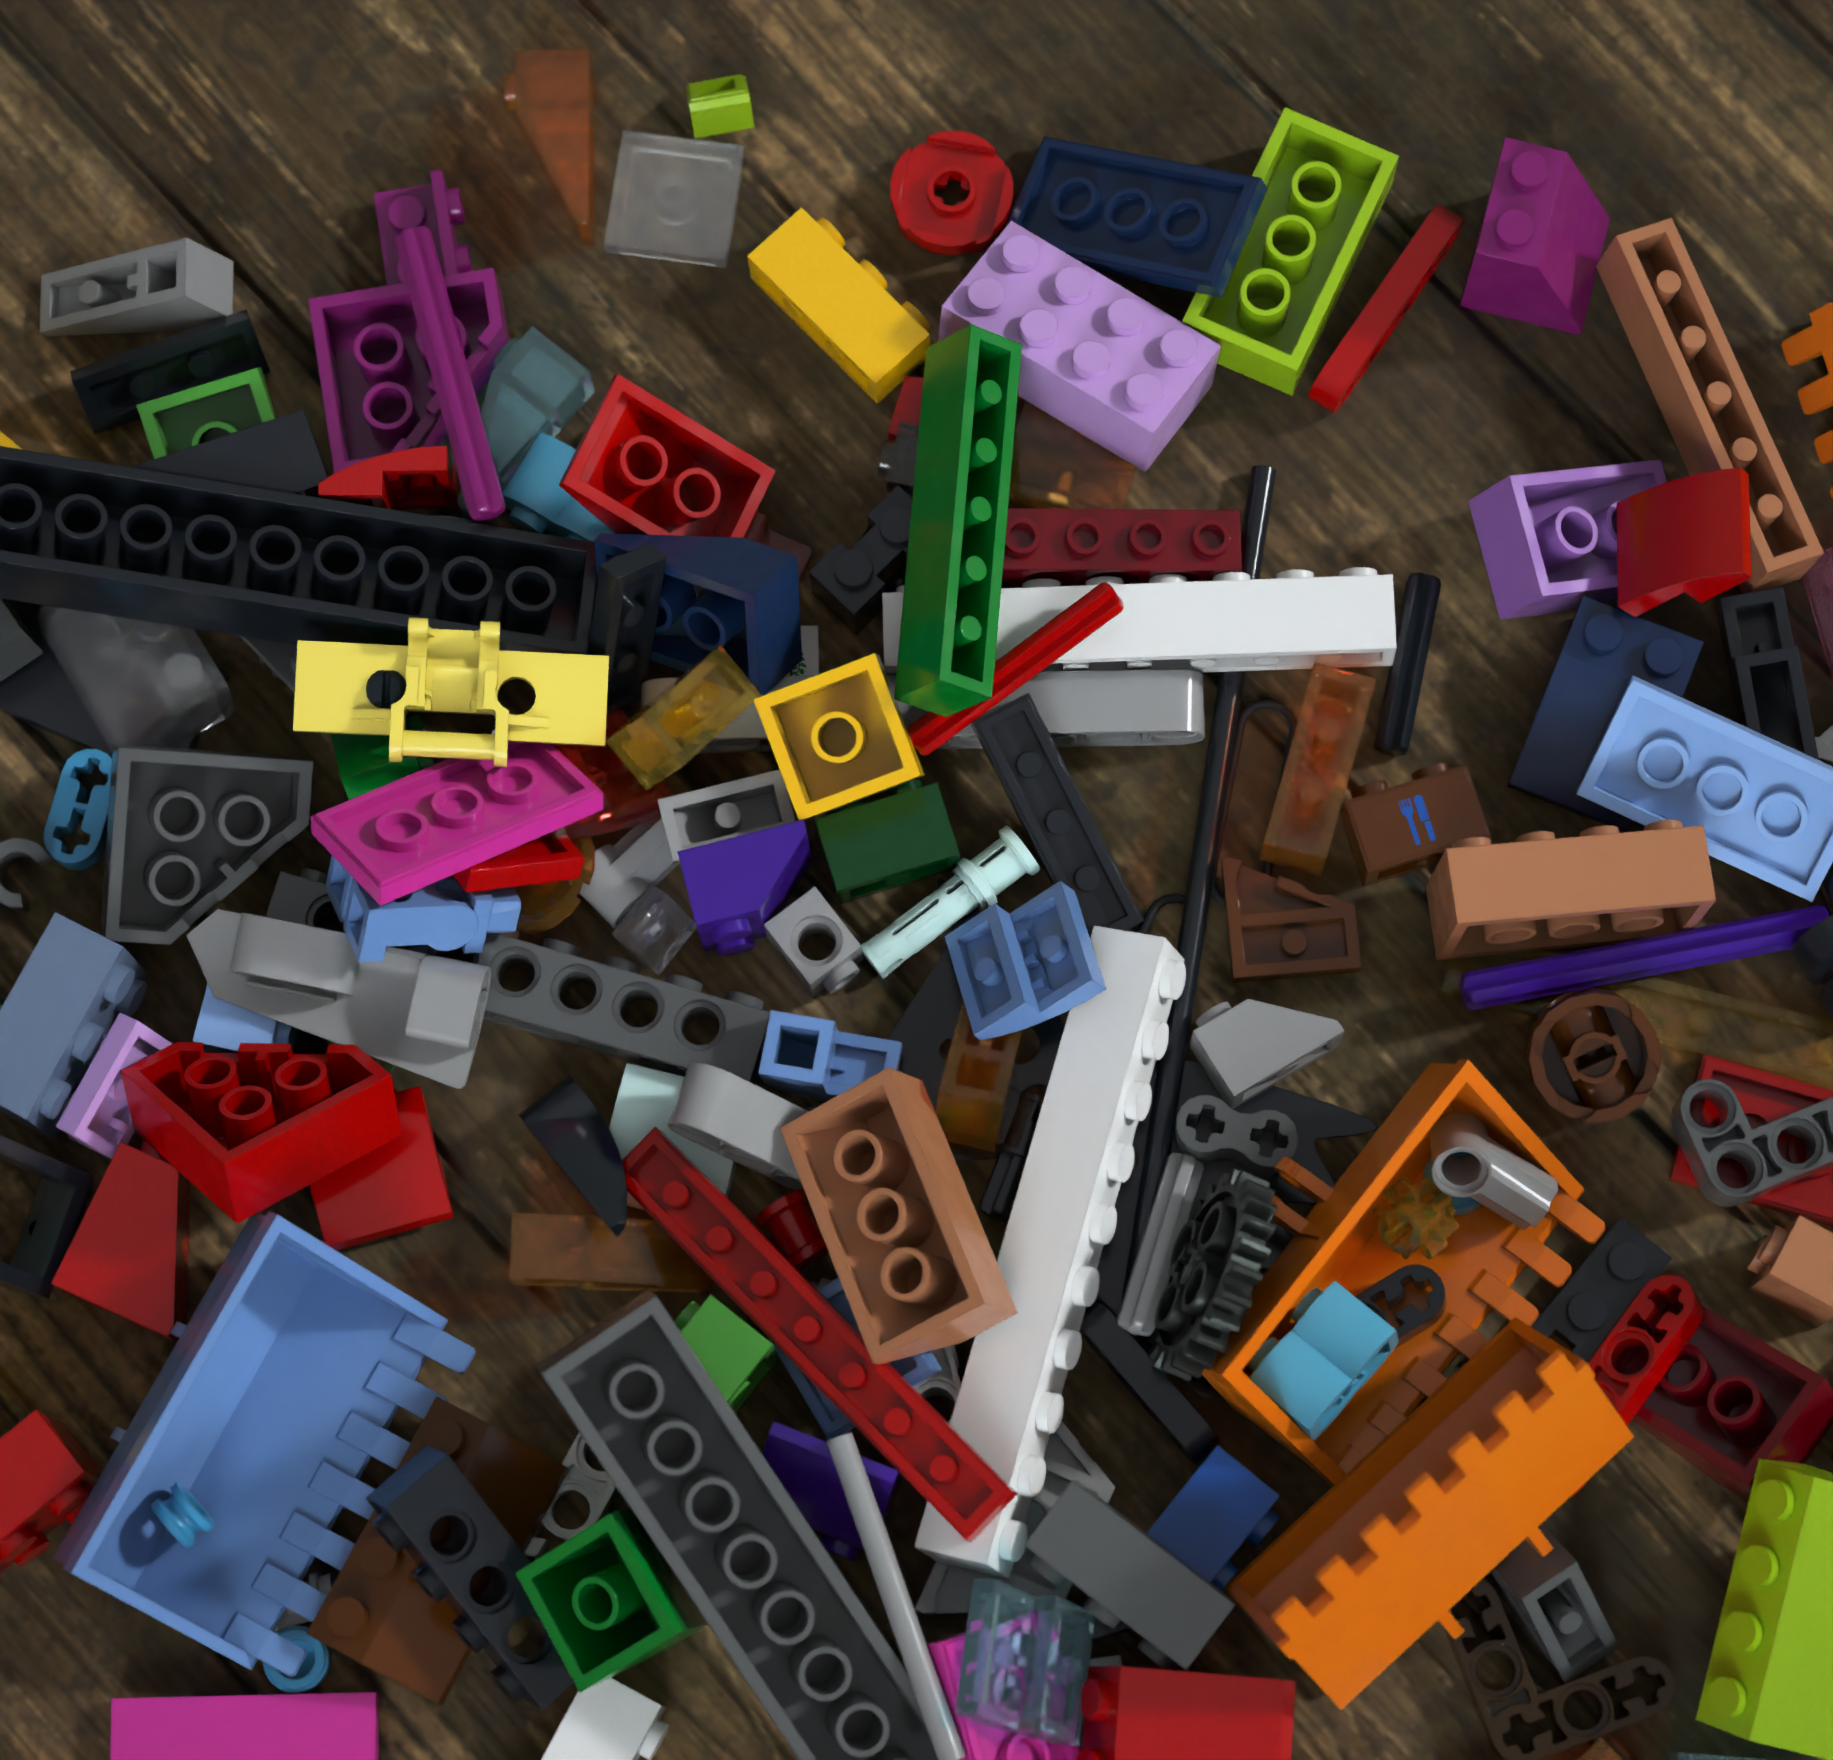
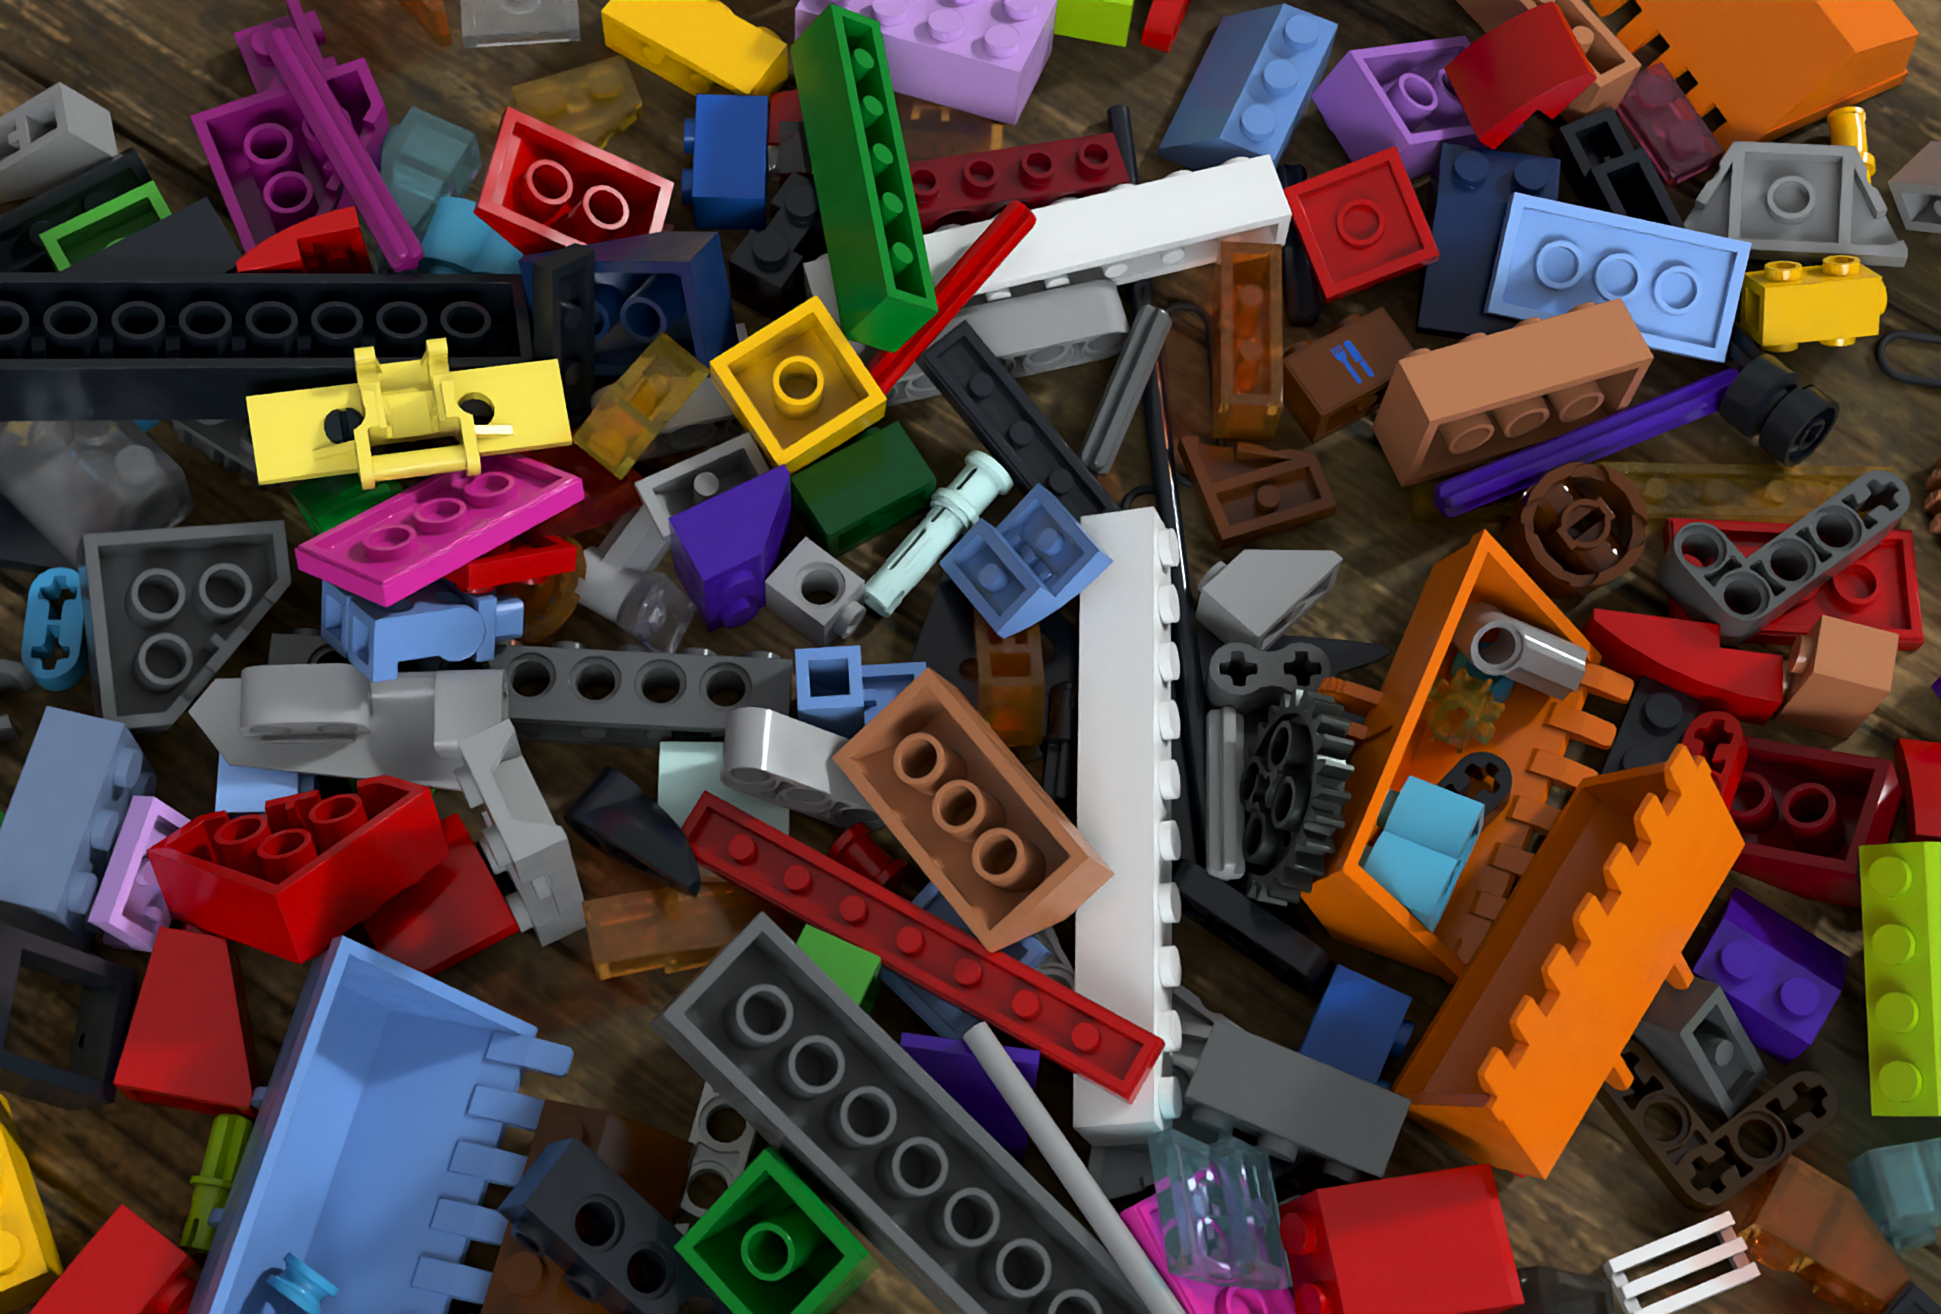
camera: 25 degrees left, 10 degrees down
none -> lime axle [179,1113,254,1255]
none -> light grey piece [453,718,591,947]
none -> clear yellow wing [511,54,643,149]
none -> blue brick [681,94,769,230]
none -> dark grey axle [1077,305,1172,476]
none -> medium blue slope [1157,3,1338,171]
none -> red plate [1283,146,1440,304]
none -> red slope [1580,608,1783,726]
none -> dark purple slope [1688,887,1850,1066]

